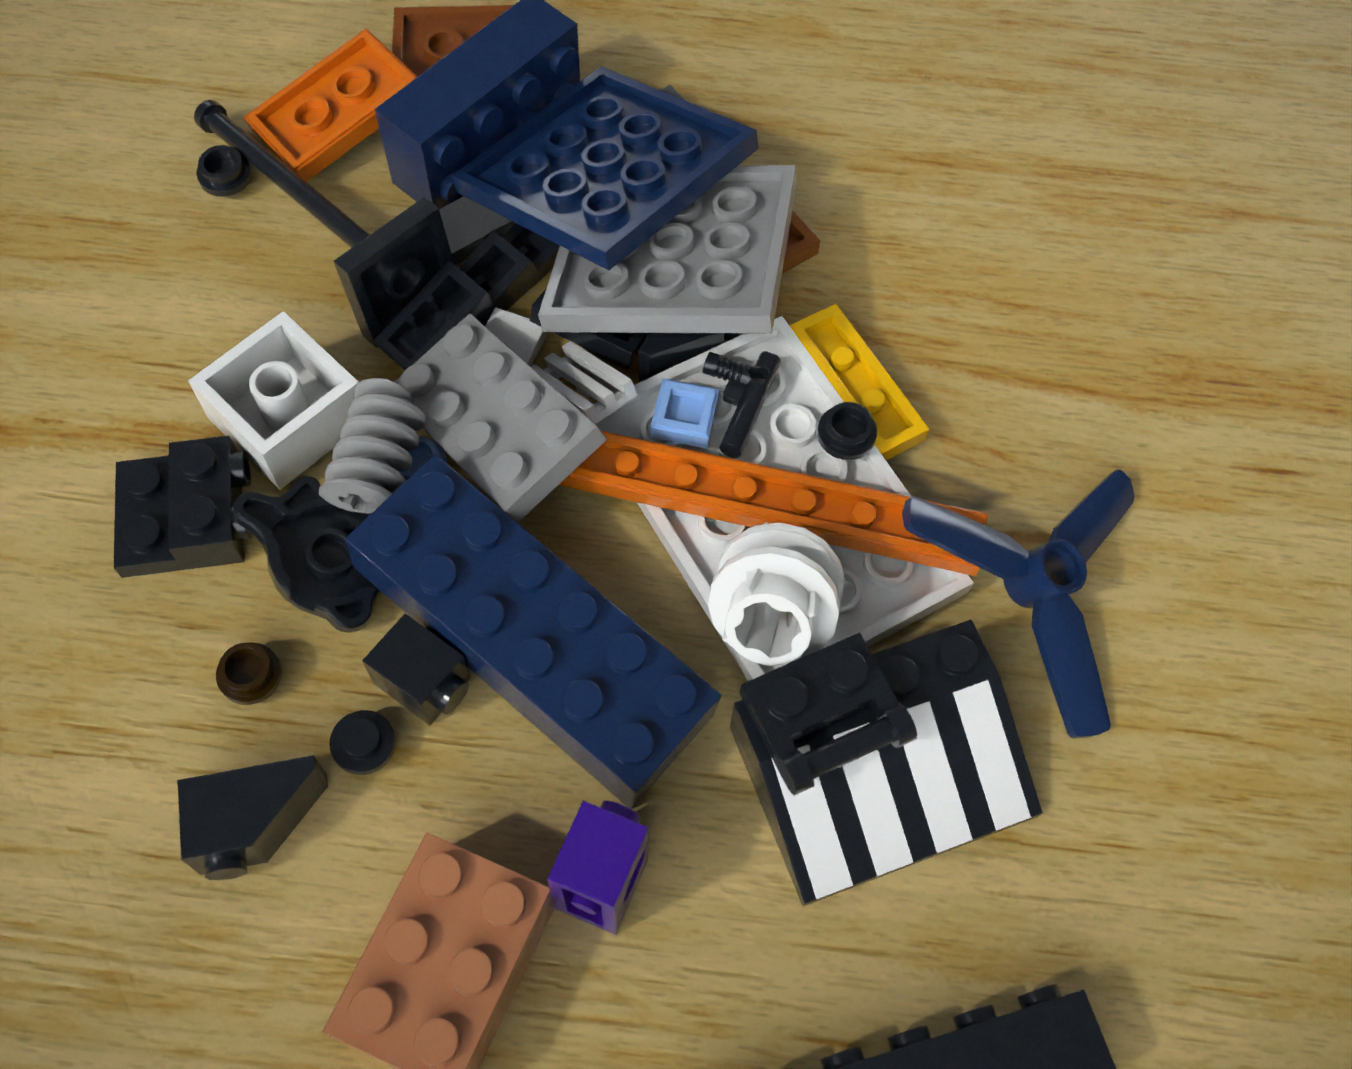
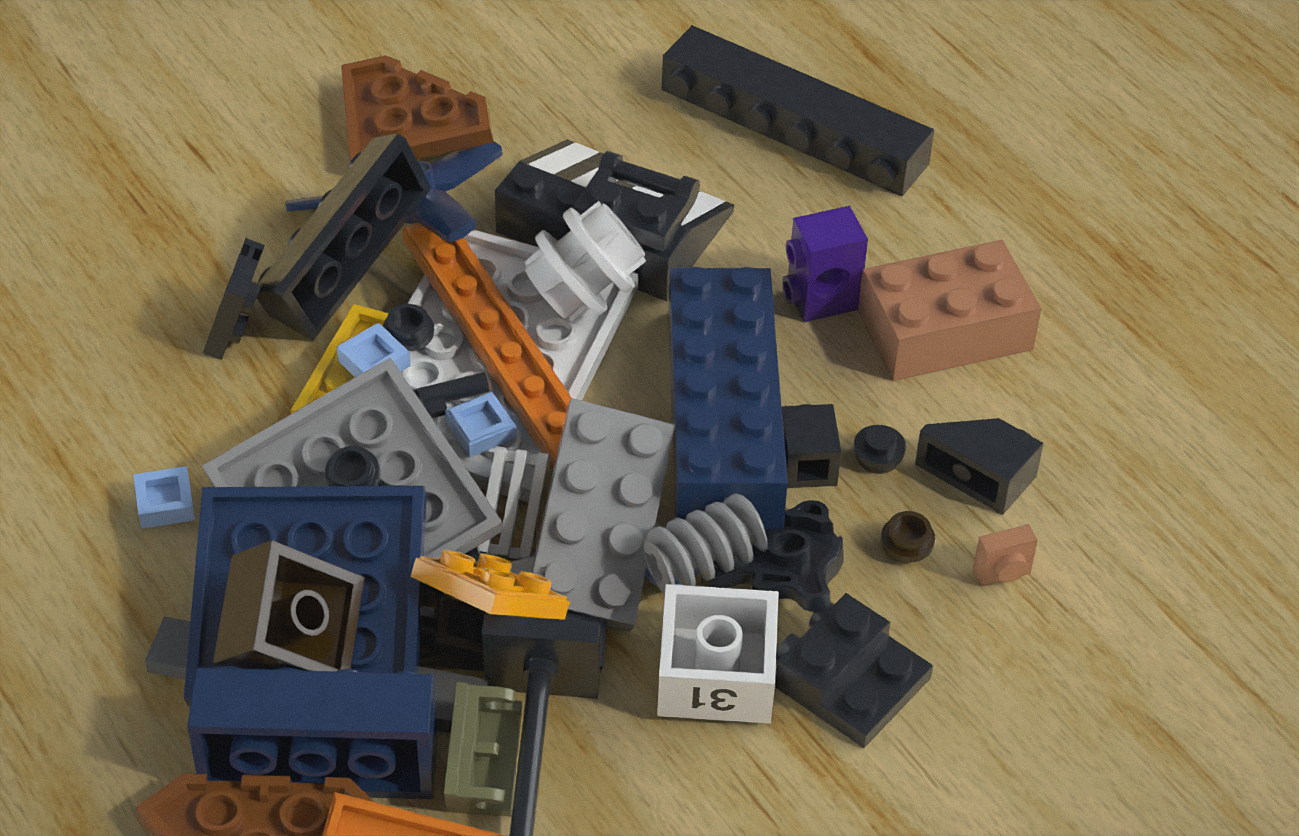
camera: 130 degrees left, 15 degrees down
none -> light blue plate [133,466,195,529]
none -> black plate [203,238,265,360]
none -> dark brown slope [213,540,364,671]
none -> black slope [257,133,432,341]
none -> black plate [325,446,381,486]
none -> light blue plate [337,323,411,377]
none -> dark orange plate [341,55,494,161]
none -> light orange tile [410,550,570,620]
none -> olive hinge [444,682,523,817]
none -> nougat plate [973,524,1038,586]

